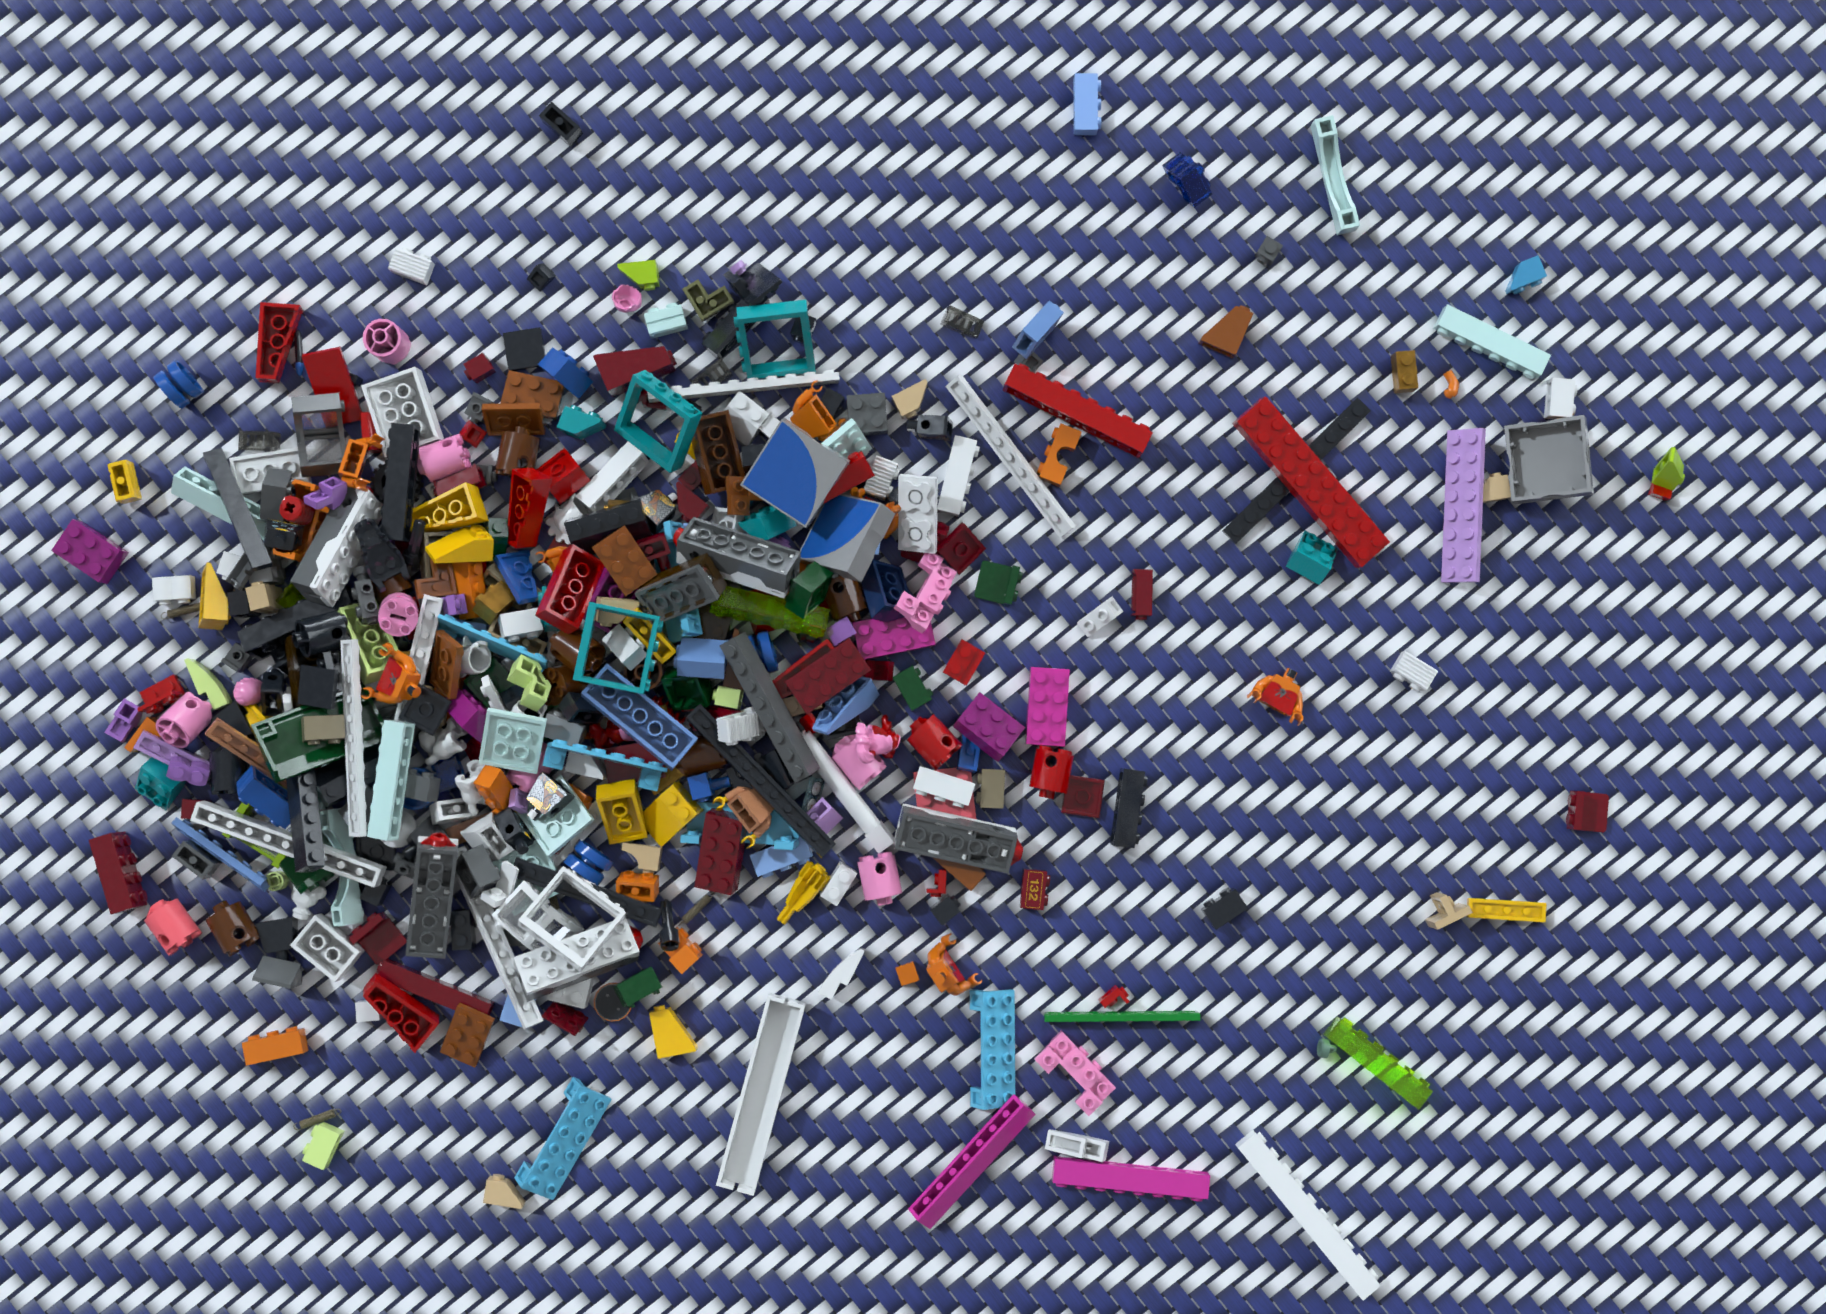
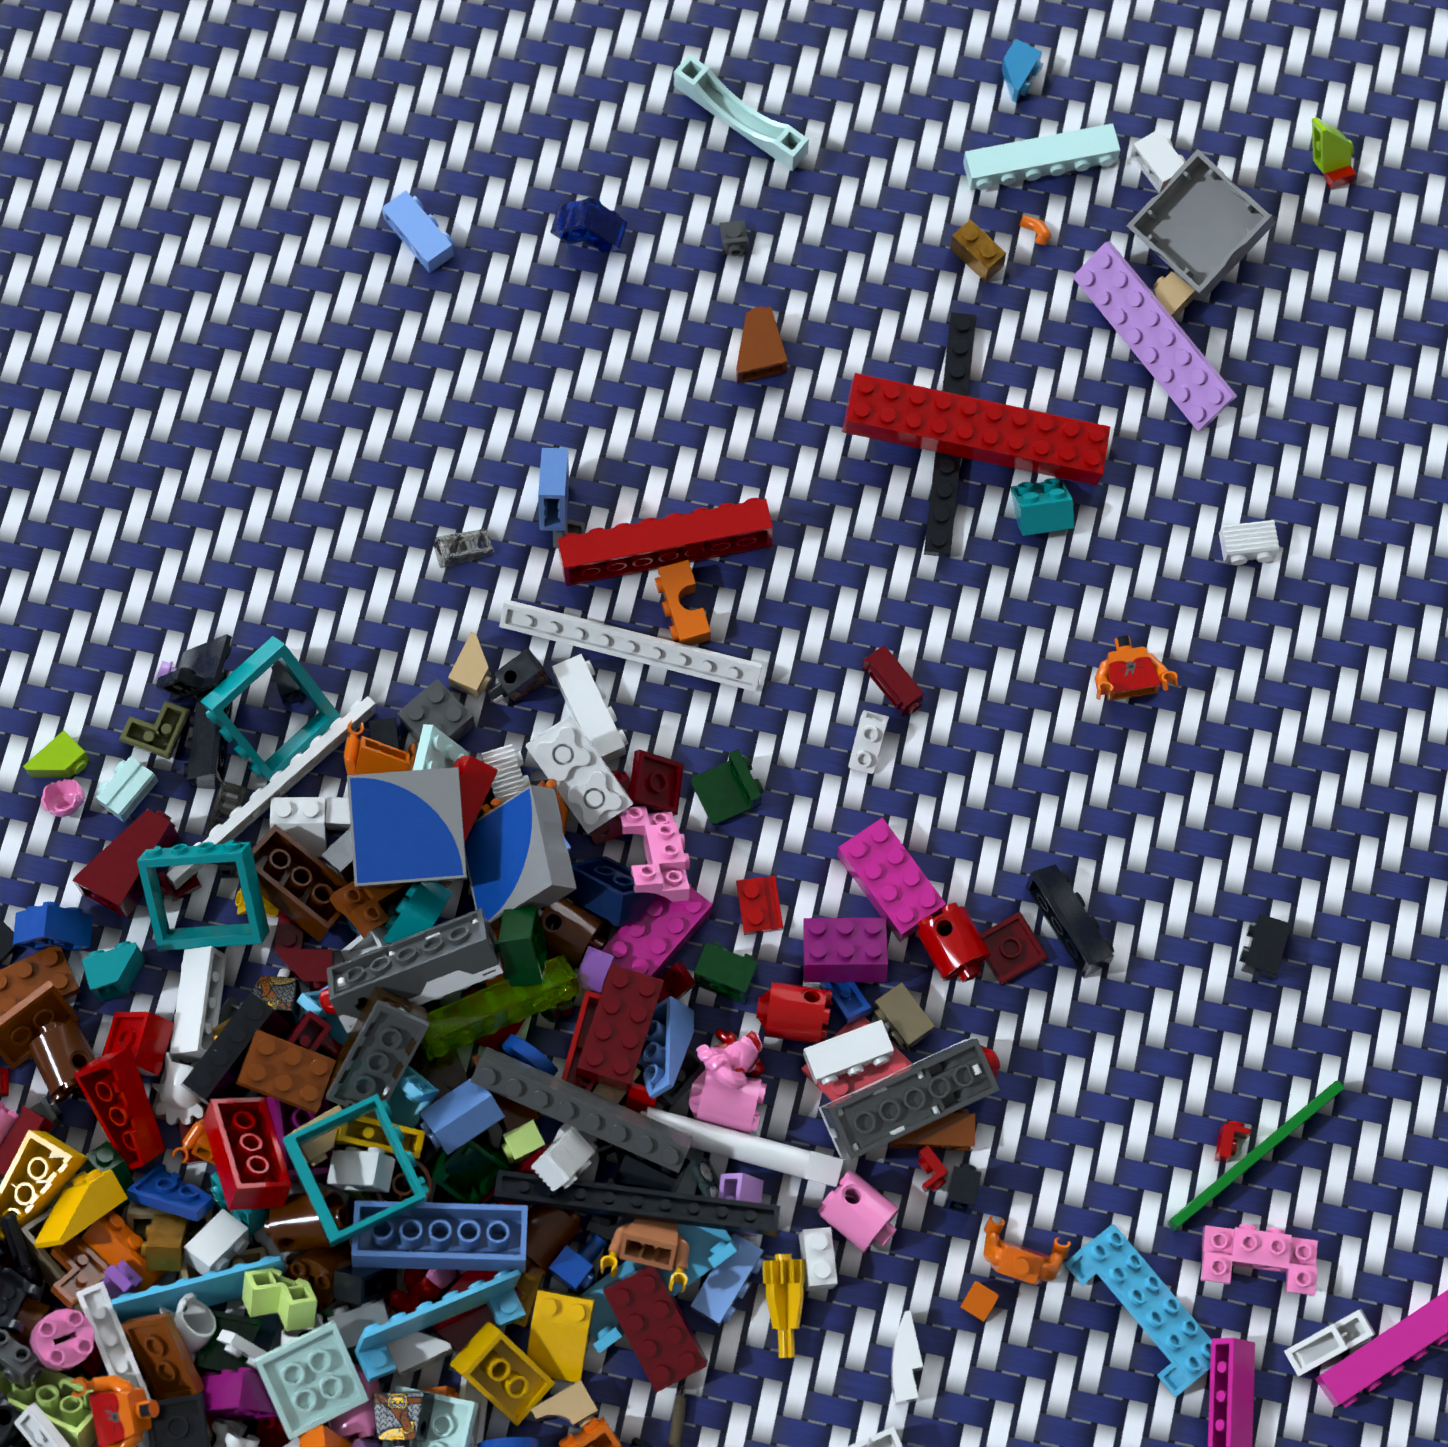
camera: 40 degrees left, 15 degrees down
dark red brick [1019,868,1050,910] -> none

